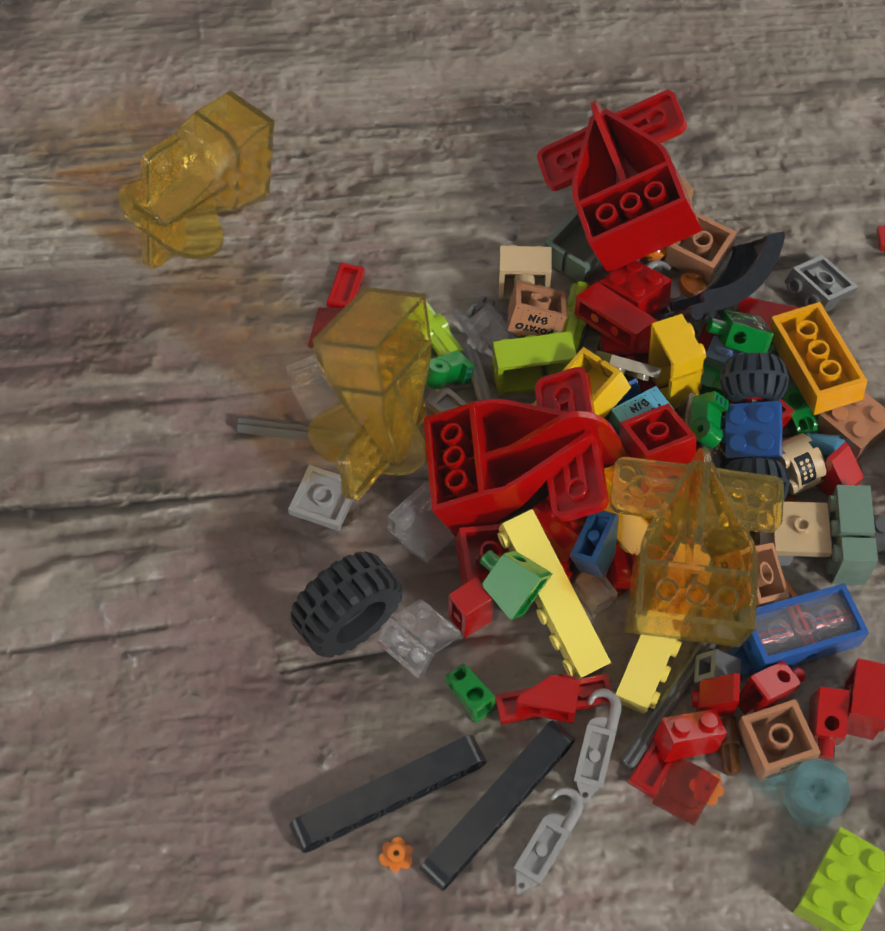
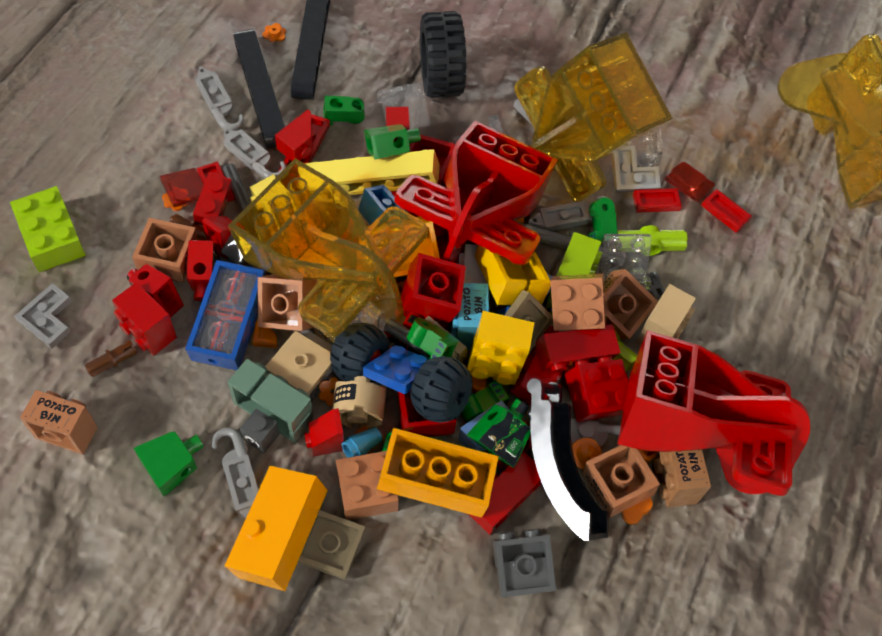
camera: 115 degrees right, 0 degrees up
clear light blue brick [783,760,851,829] -> none
none -> nougat brick [550,273,606,331]

